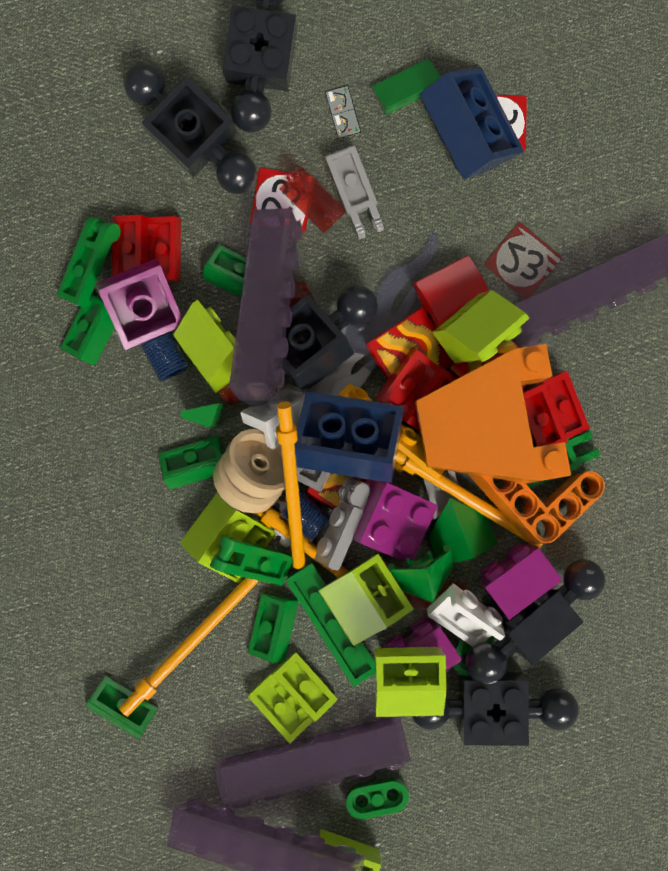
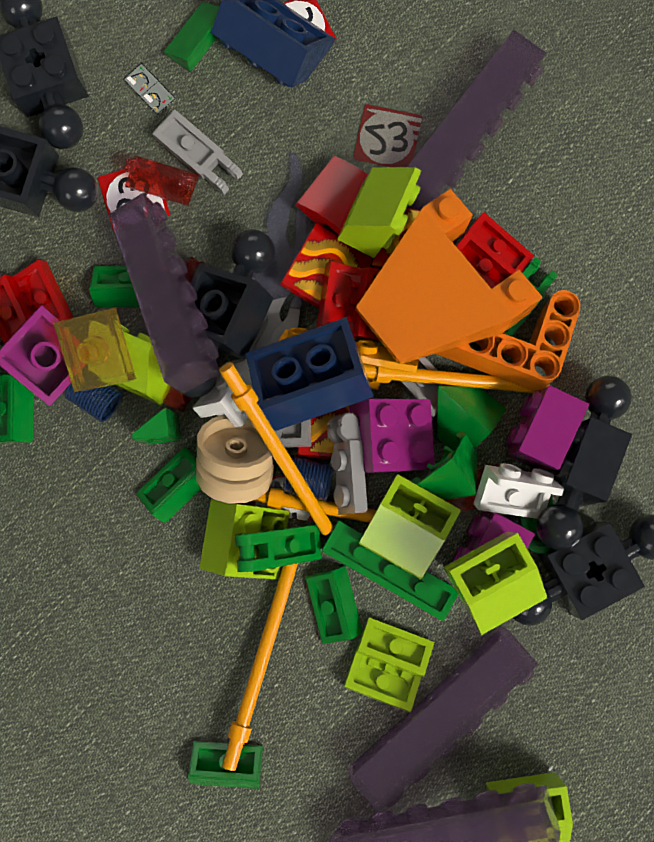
camera: 25 degrees left, 5 degrees down
green plate [346,777,409,819] -> none
none -> clear yellow plate [53,307,136,392]

